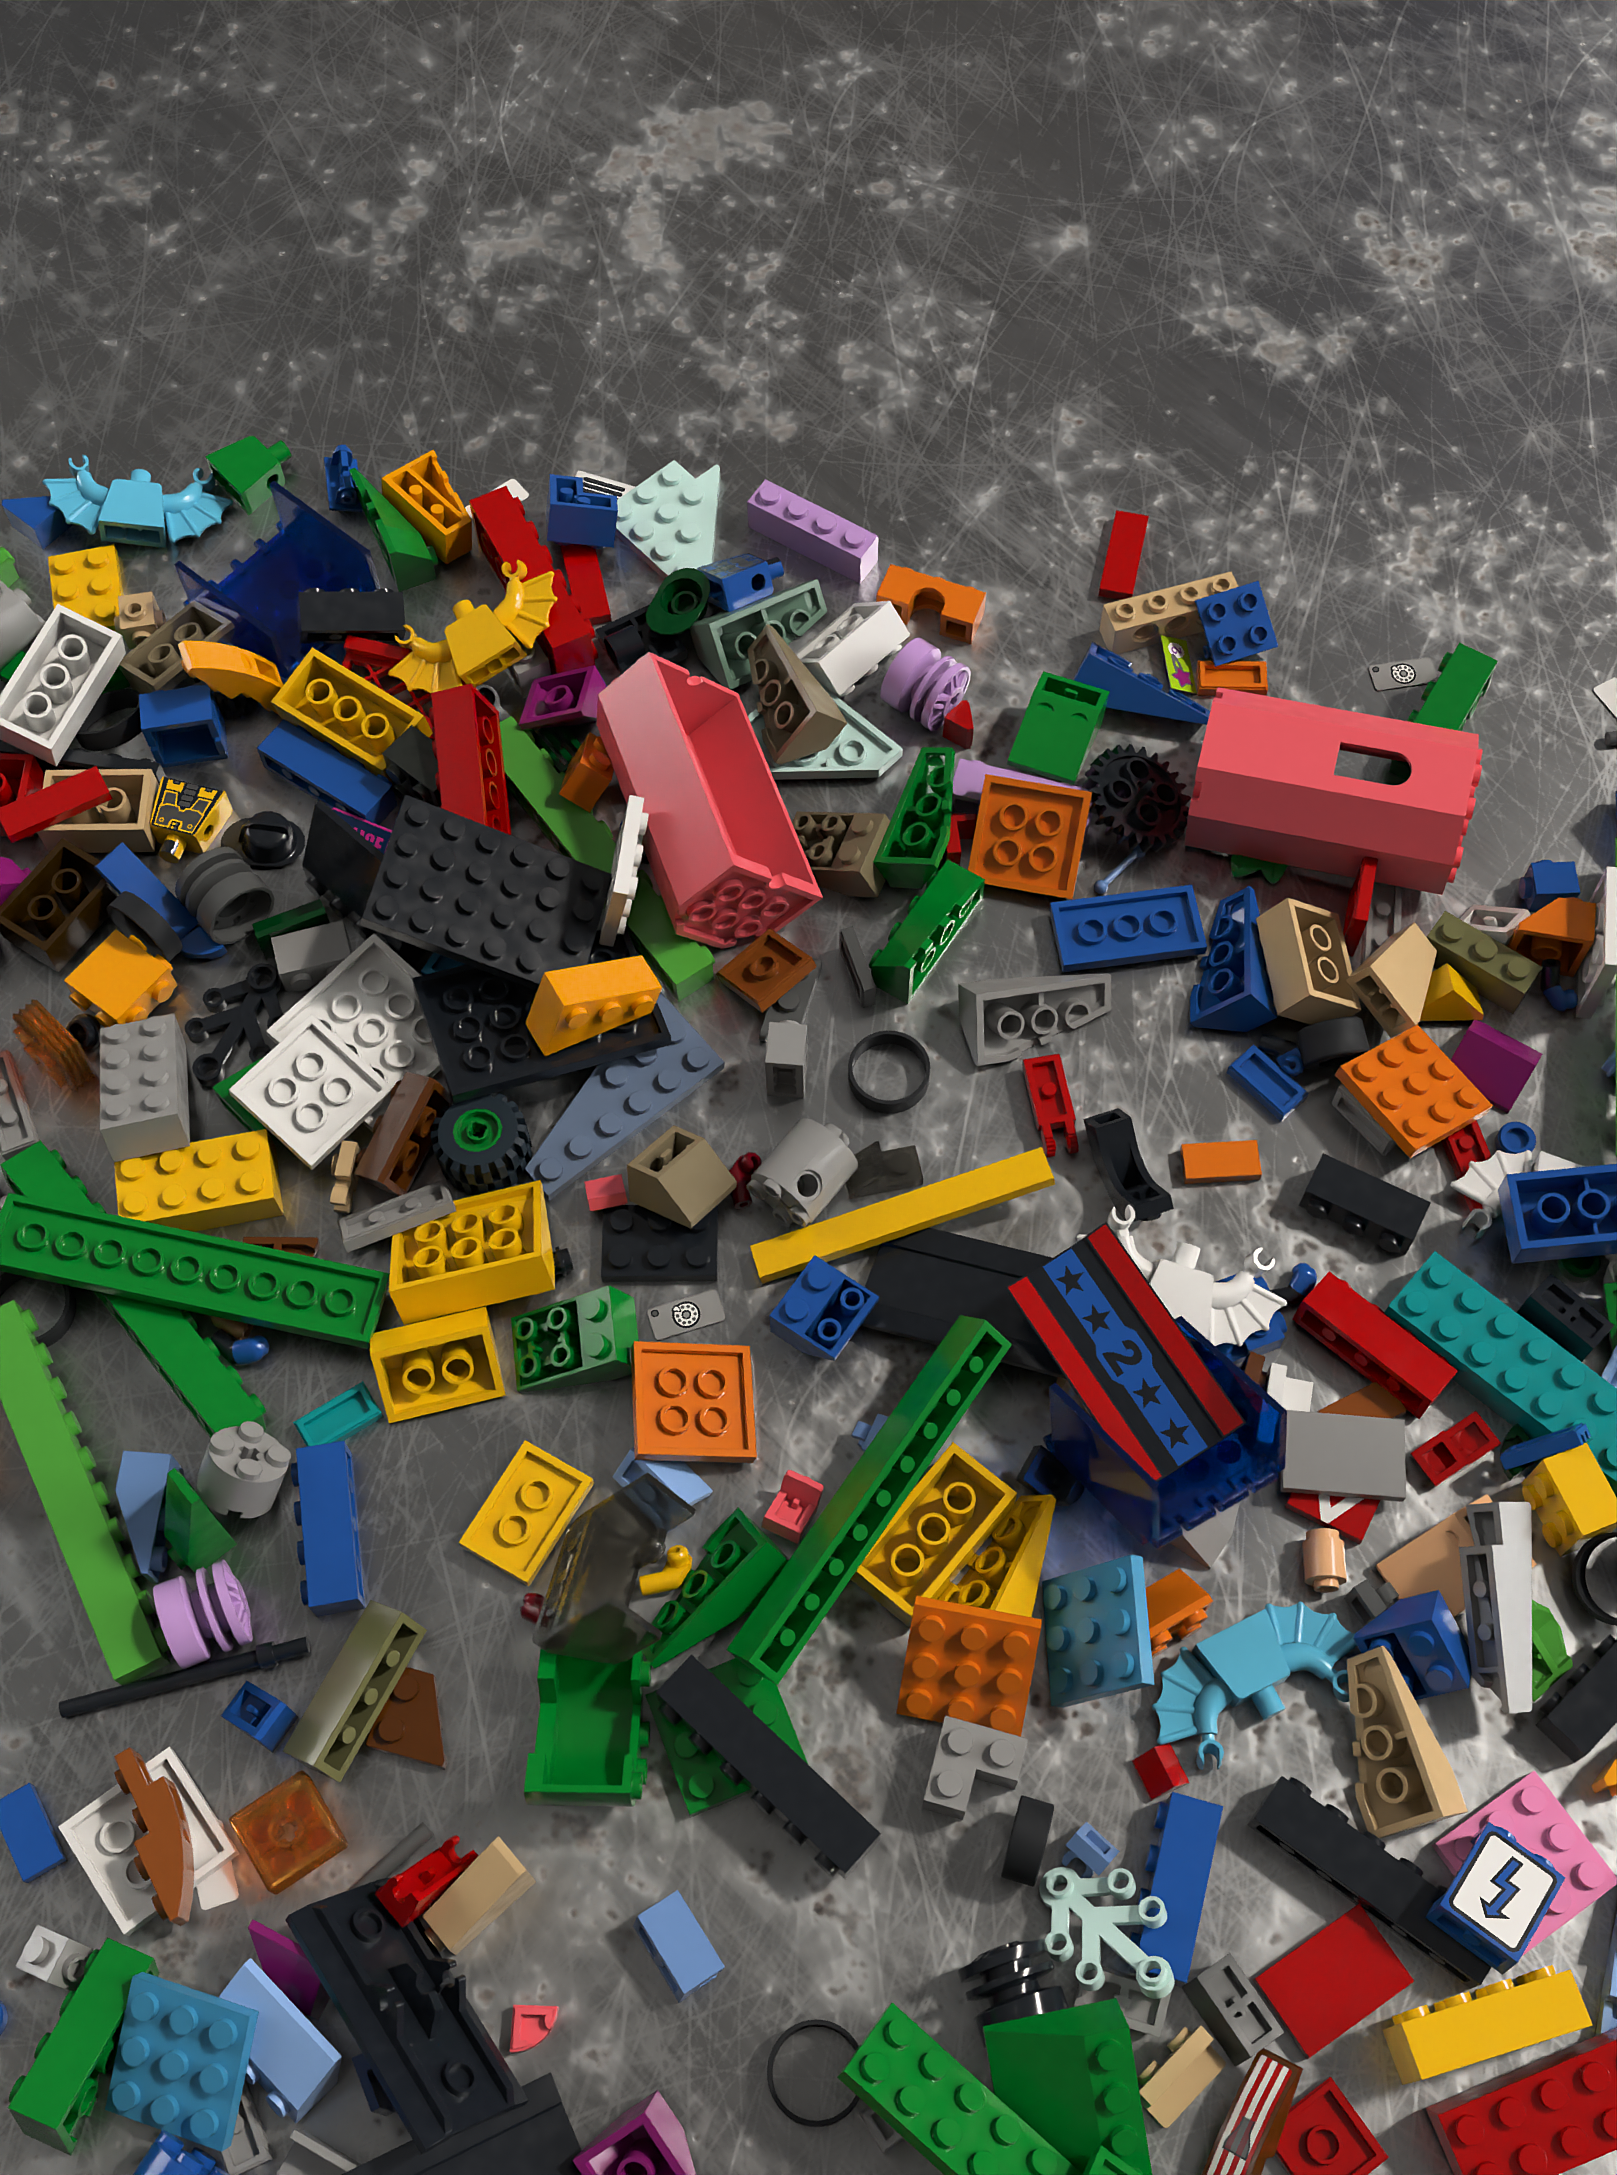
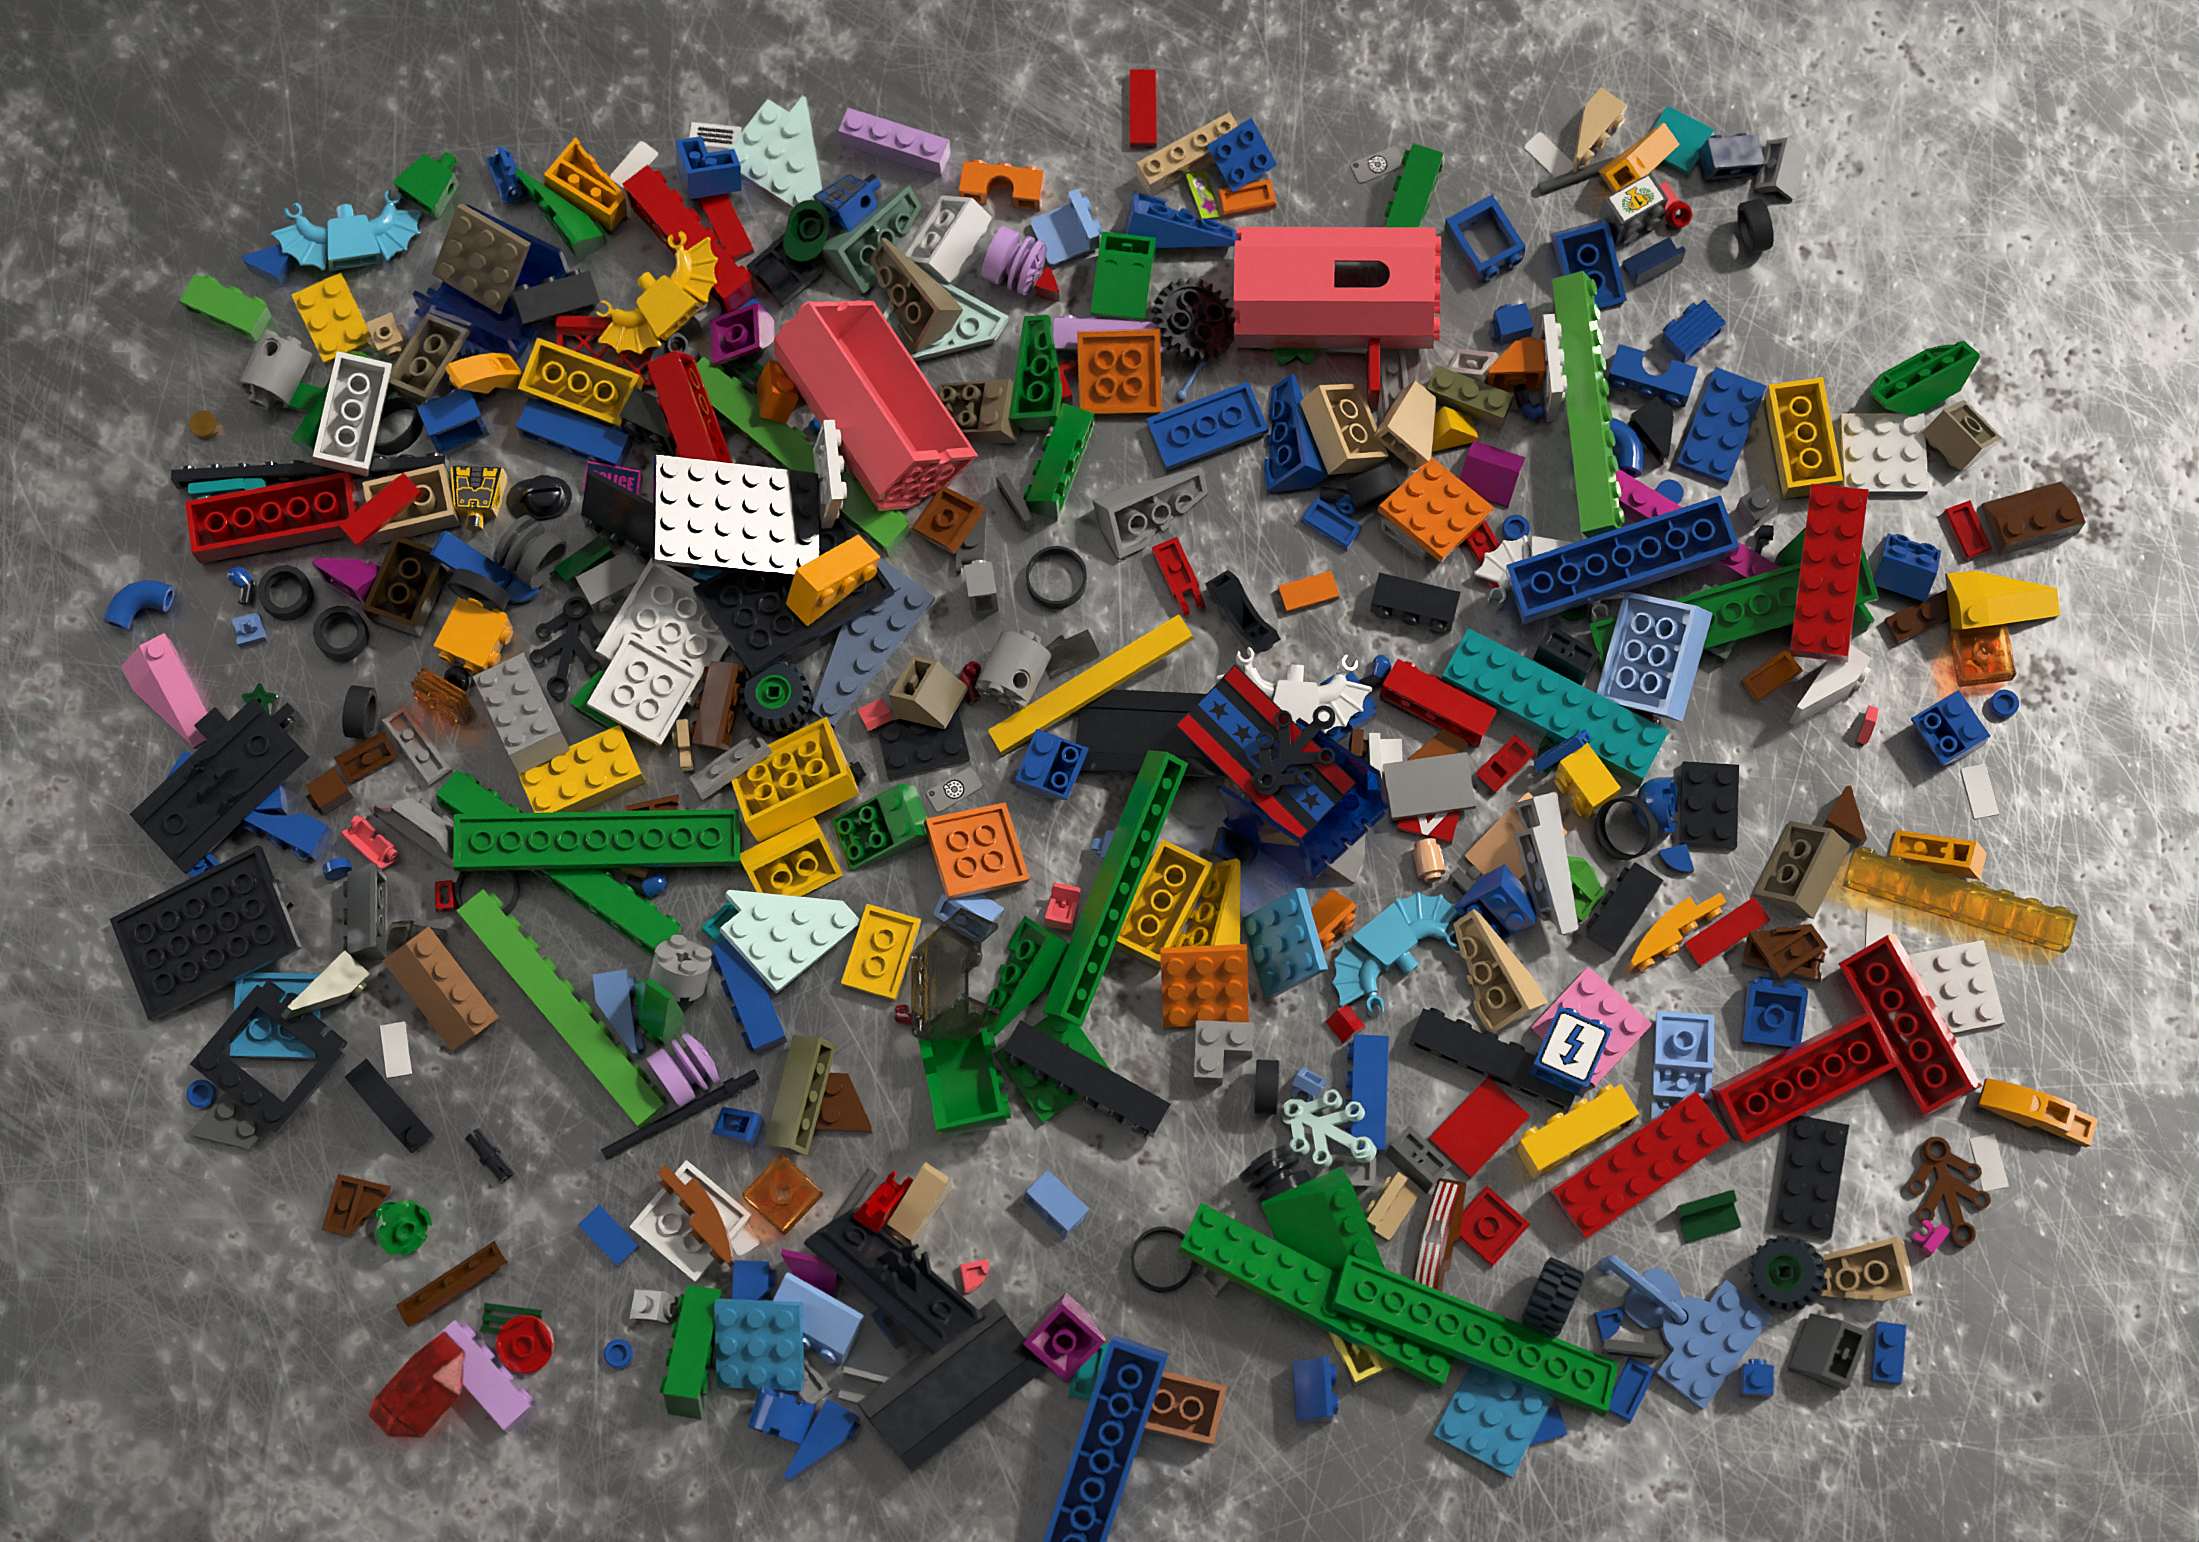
camera: 10 degrees left, 10 degrees up
yellow arm [639,1545,692,1596] -> none
none -> dark tan plate [432,203,531,314]
none -> light aqua wing [720,890,861,994]
none -> blue slope [732,1260,777,1300]
none -> light blue bracket [1031,189,1102,266]
none -> black plant [1253,705,1336,795]
none -> blue window [1444,194,1526,282]

